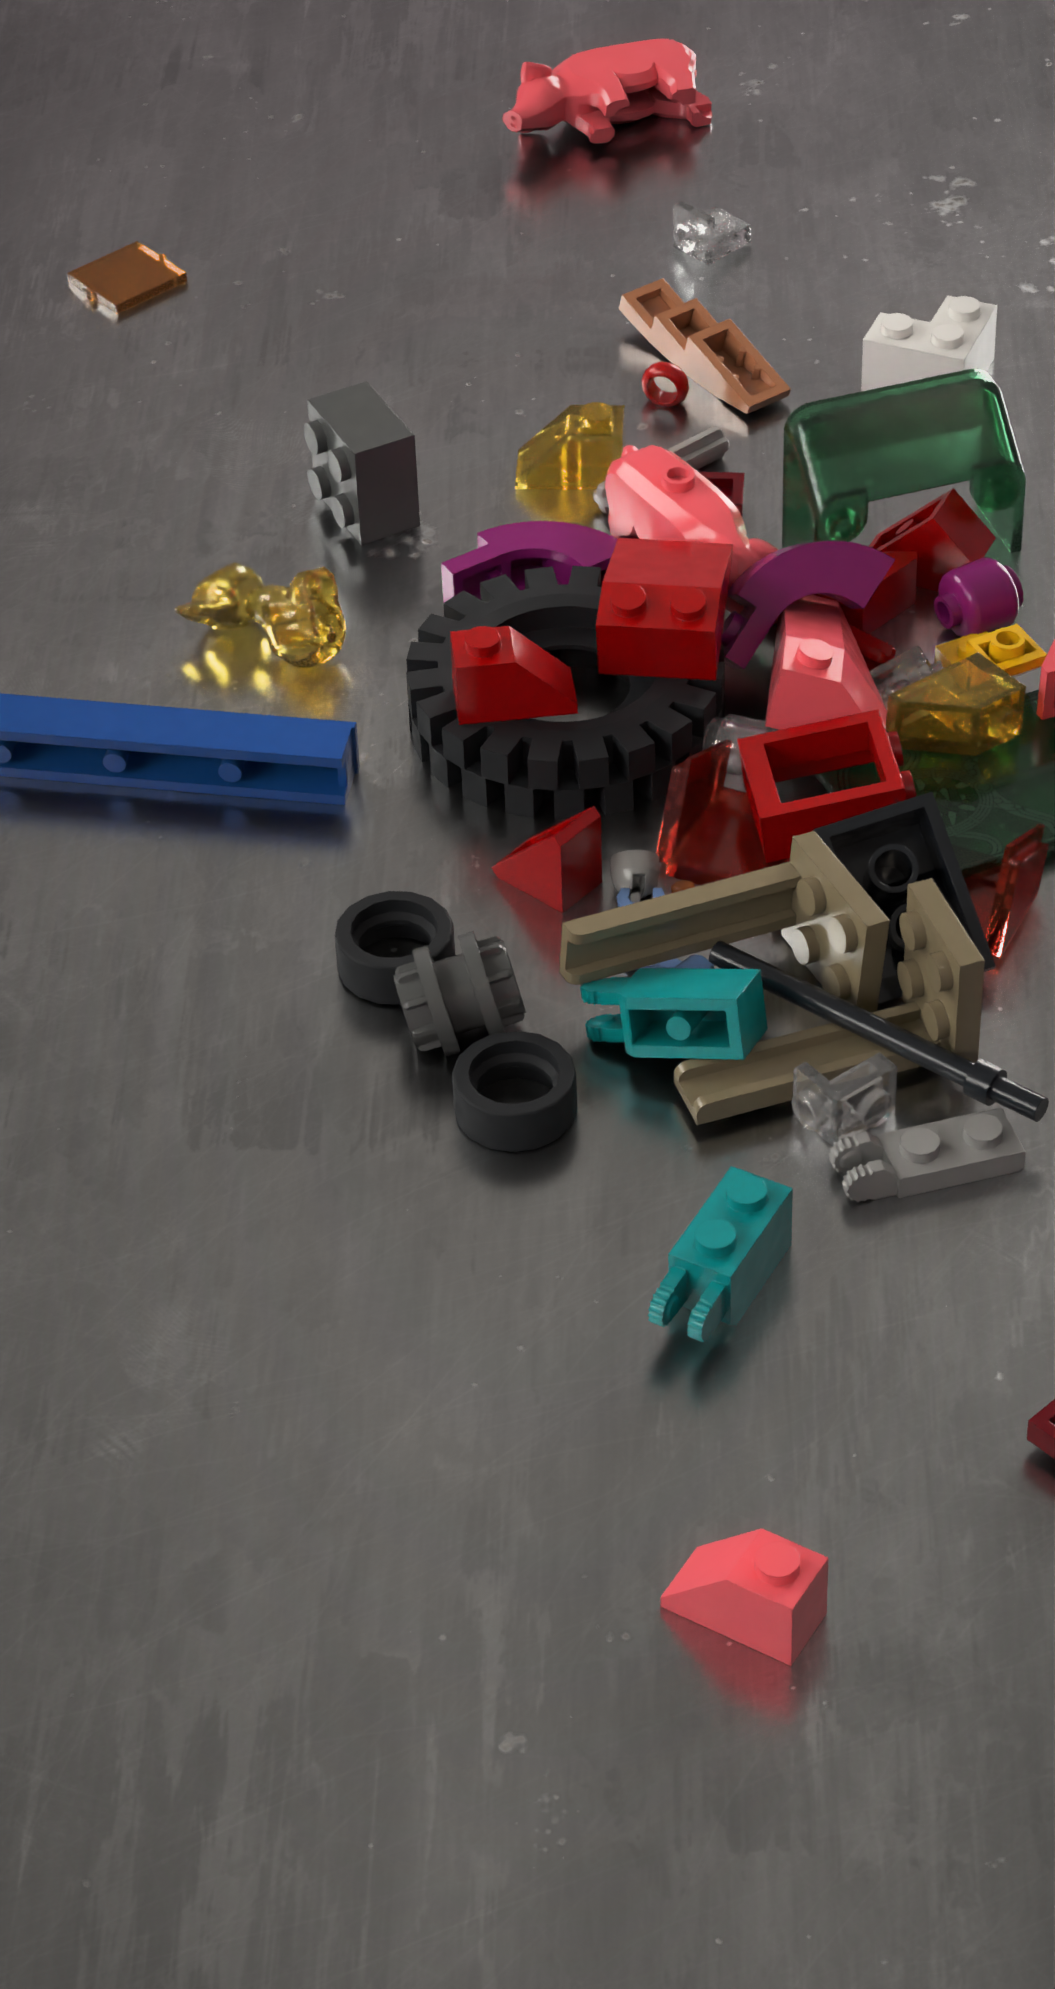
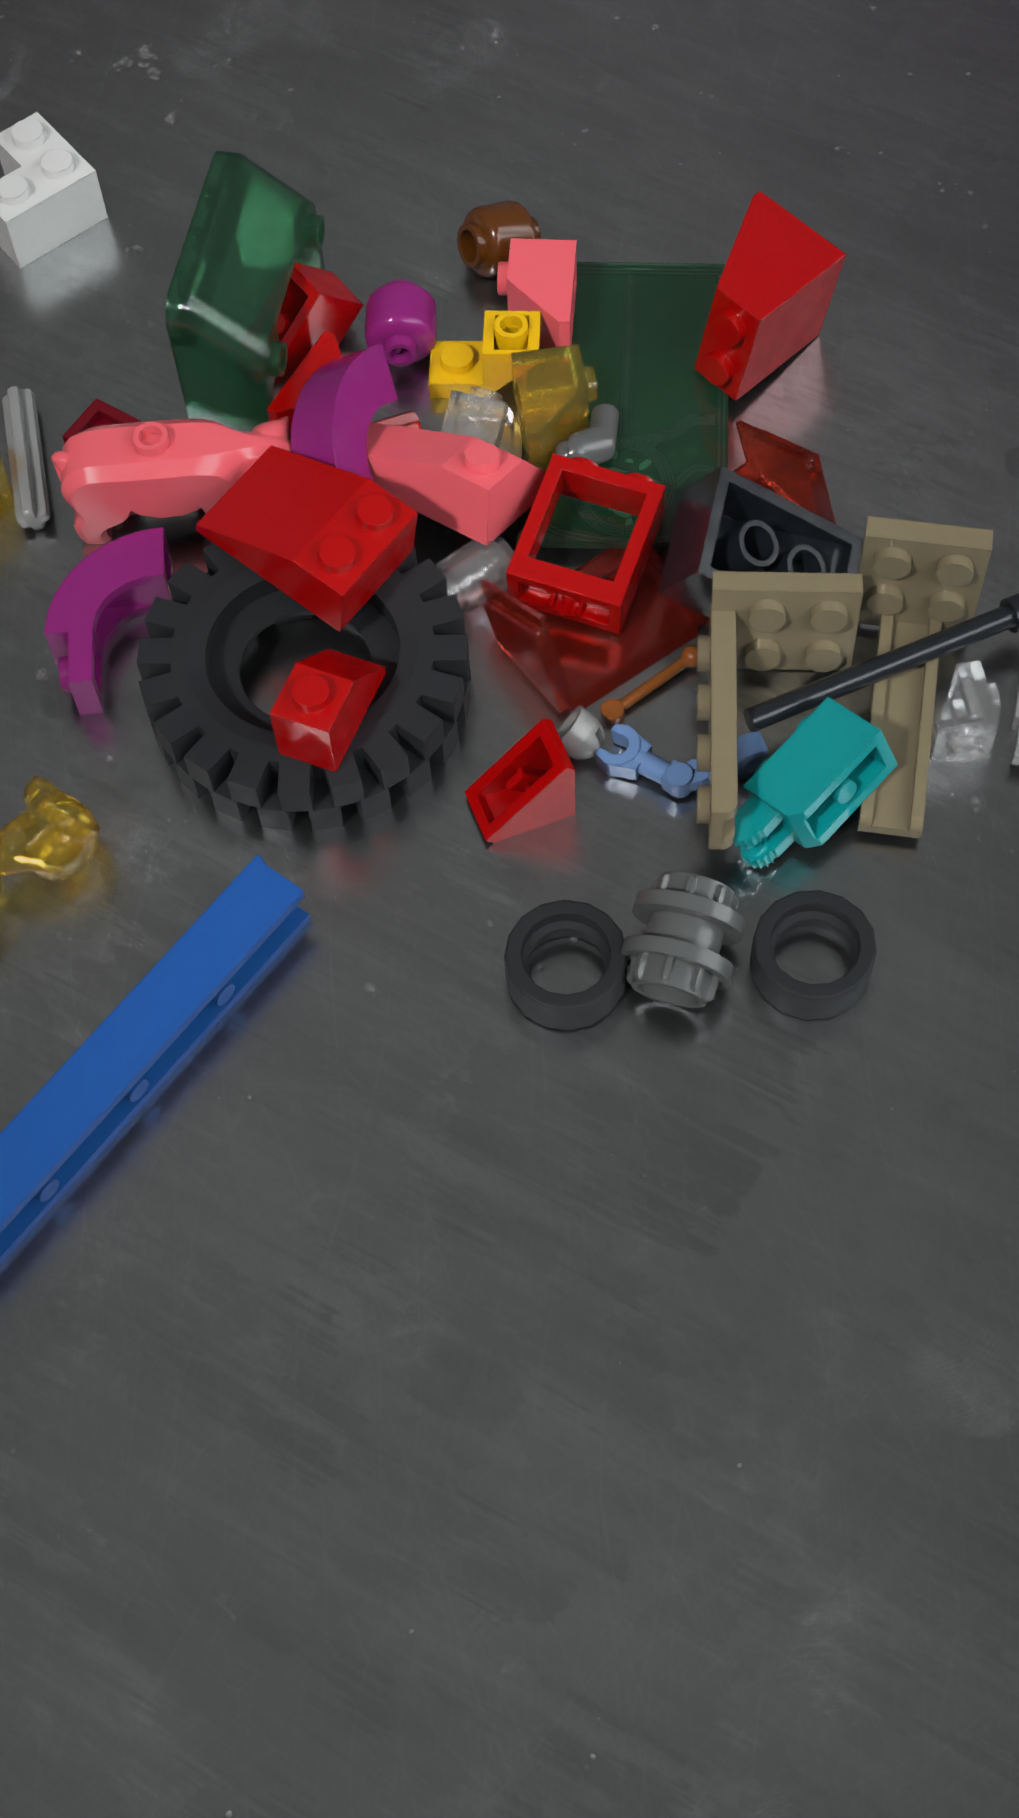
camera: 60 degrees left, 20 degrees up
none -> dark grey arm [555,404,619,465]

